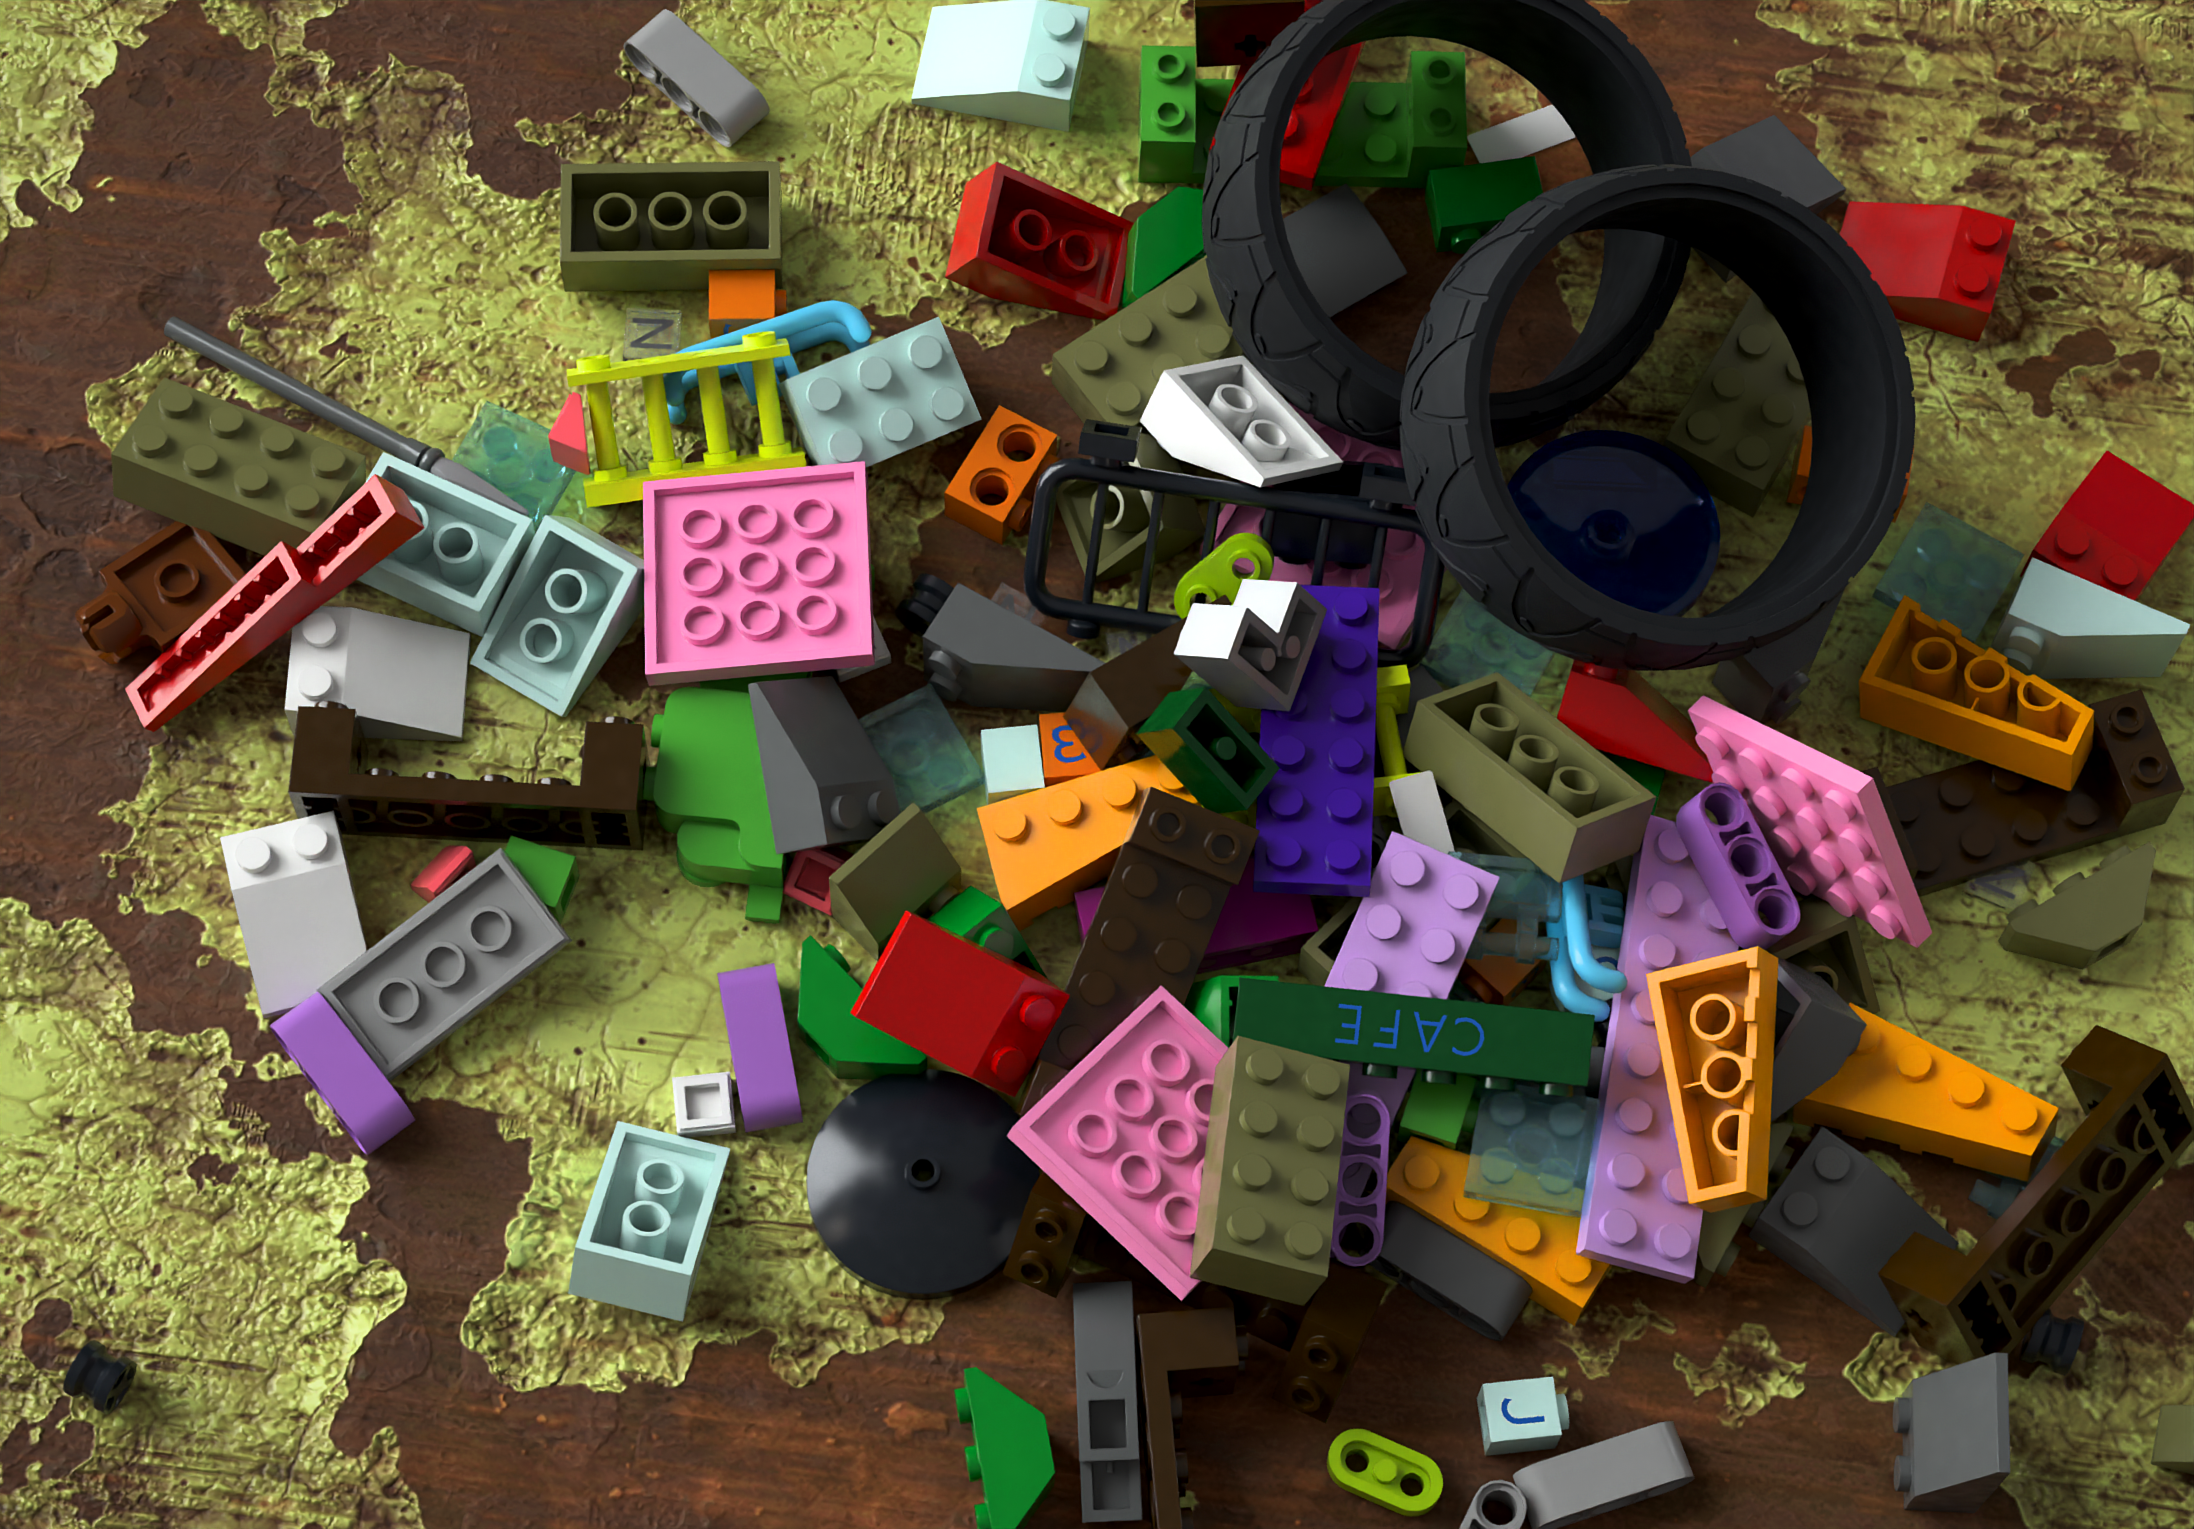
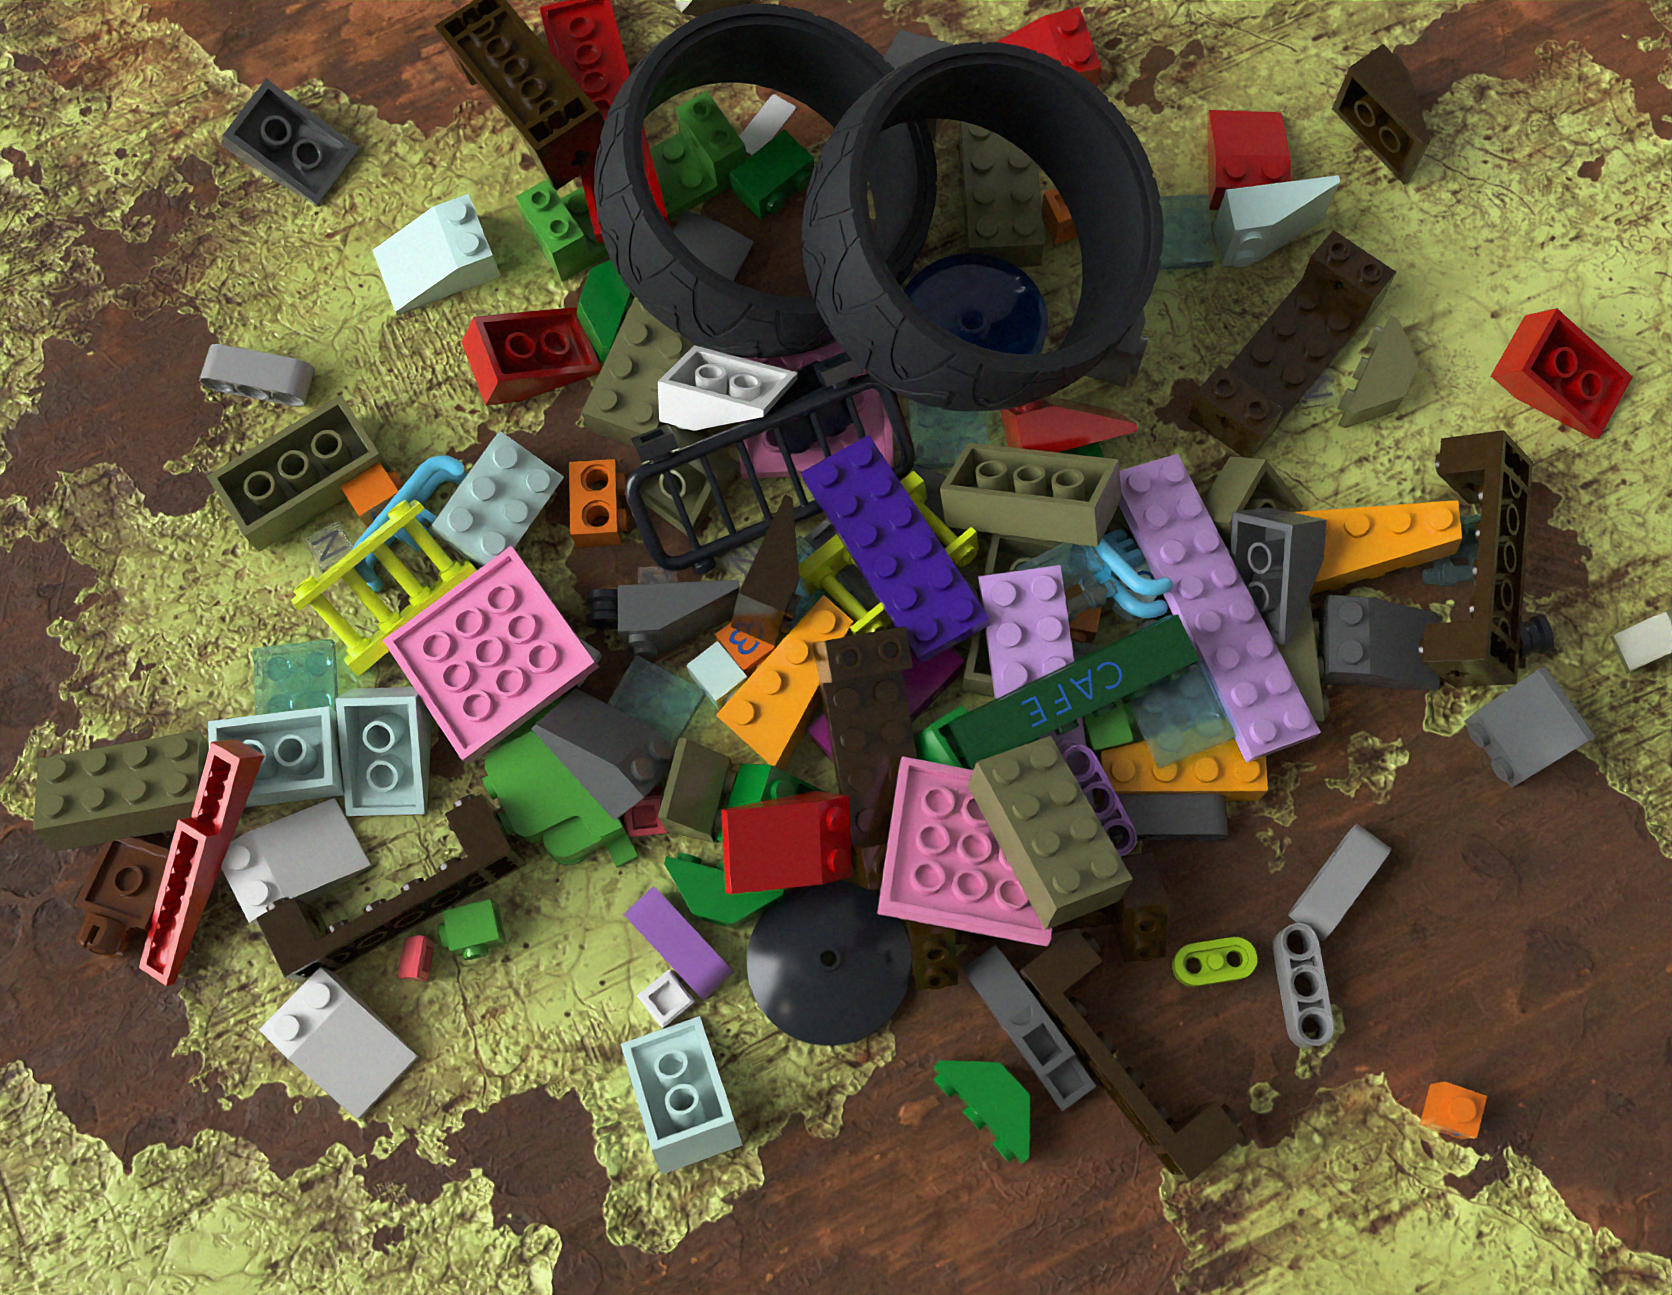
camera: 25 degrees left, 5 degrees up
dark grey piece [164,316,529,516] -> none
medium lavender beam [270,992,415,1156] -> none
light grey tile [317,848,573,1082] -> none
coral slope [548,392,591,475] -> none
dark green brick [1136,687,1280,813] -> none
lime plate [1174,533,1274,619] -> none
light grey brick [1174,579,1327,711] -> none
white sticker [1389,770,1457,858] -> none
light aqua brick [1477,1377,1569,1456] -> none
light orange wedge [1646,946,1779,1213] -> none
medium lavender beam [1676,782,1800,950] -> none
bright pink plate [1688,695,1932,948] -> none
light orange wedge [1859,595,2094,792] -> none

